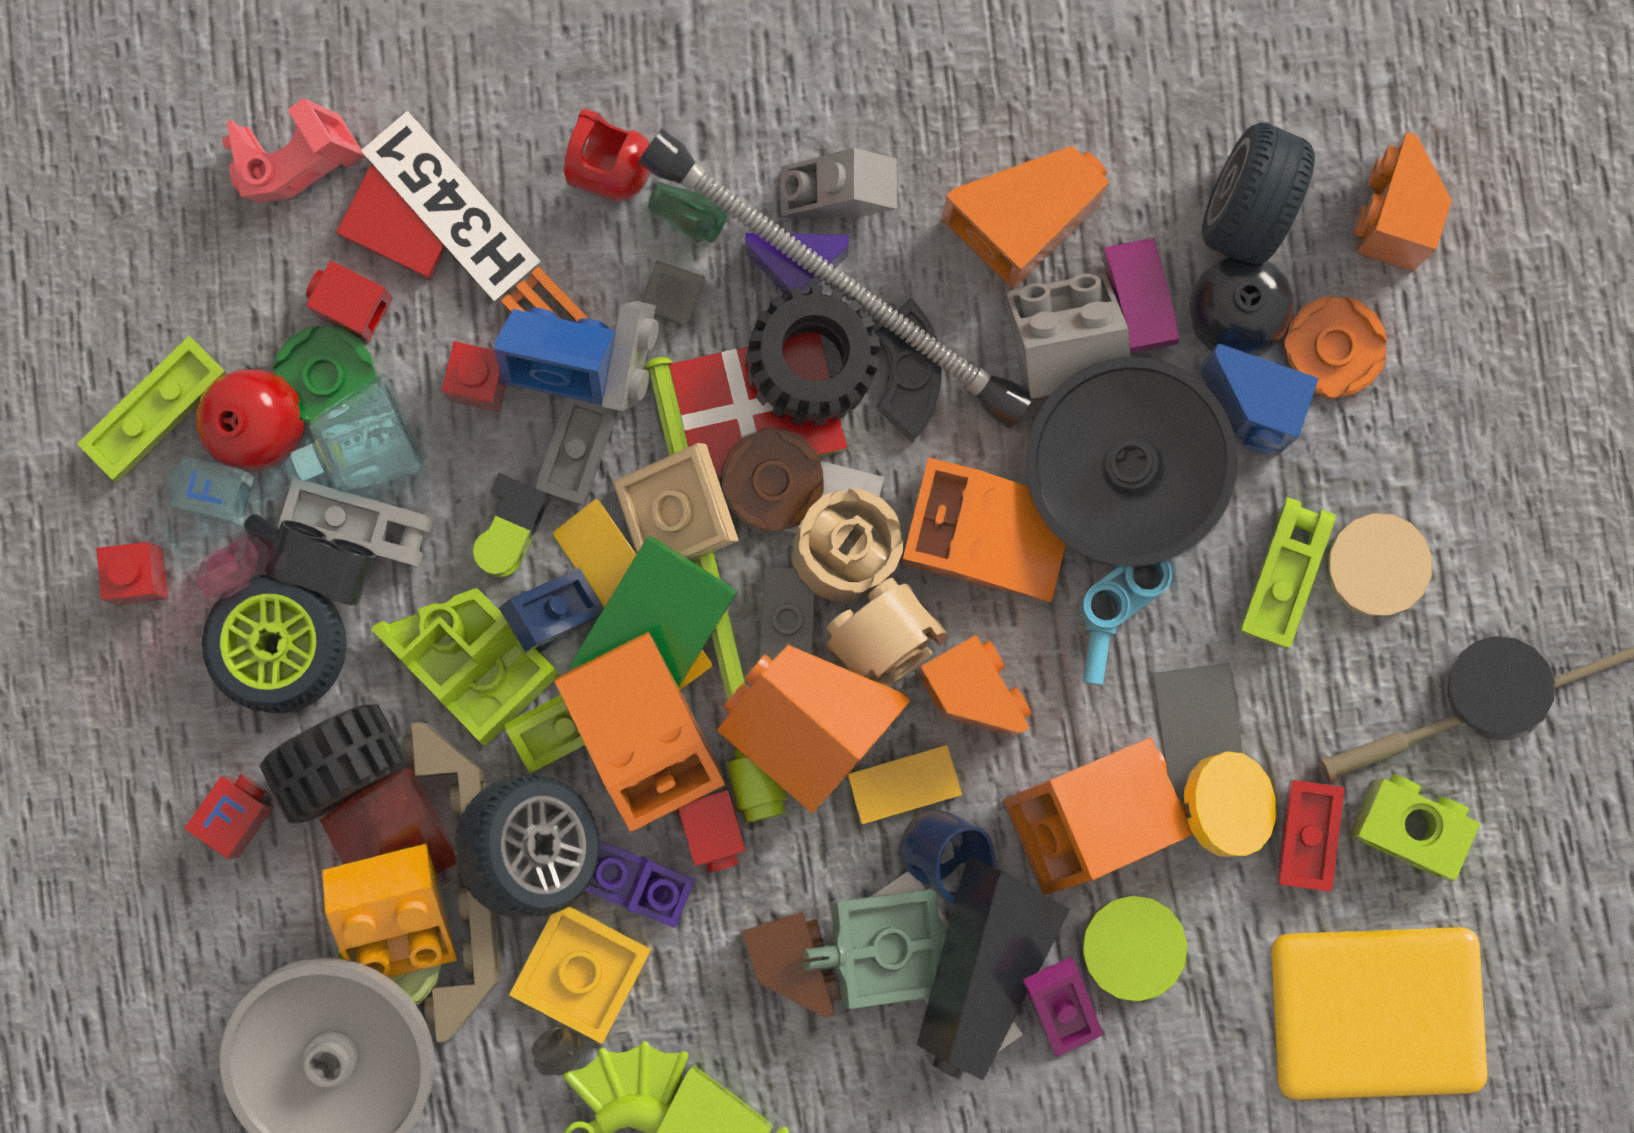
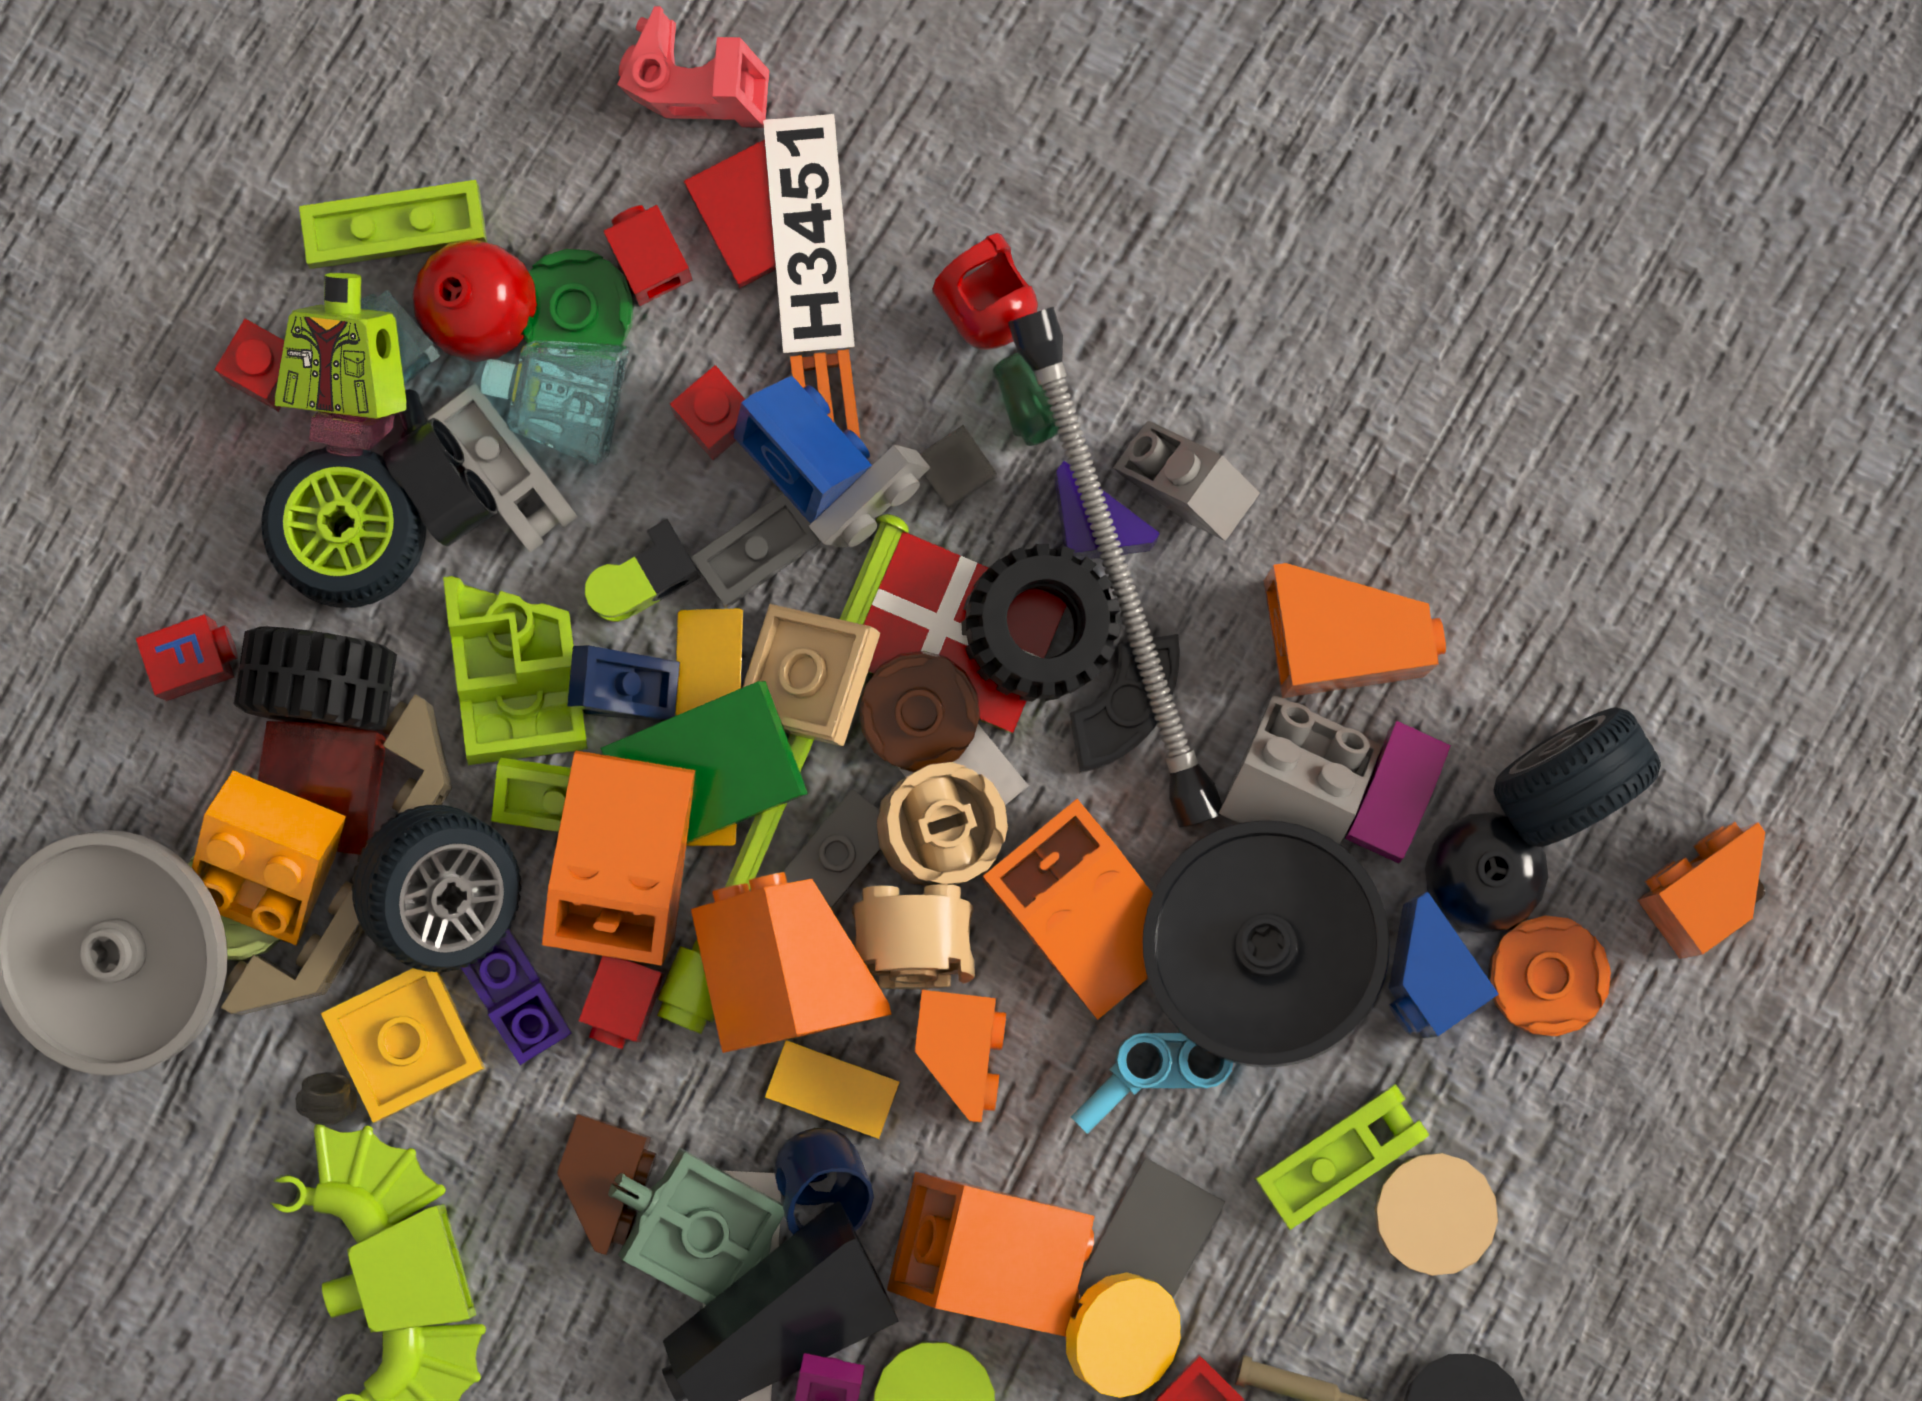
camera: 35 degrees right, 0 degrees up
none -> lime torso [275,273,406,419]

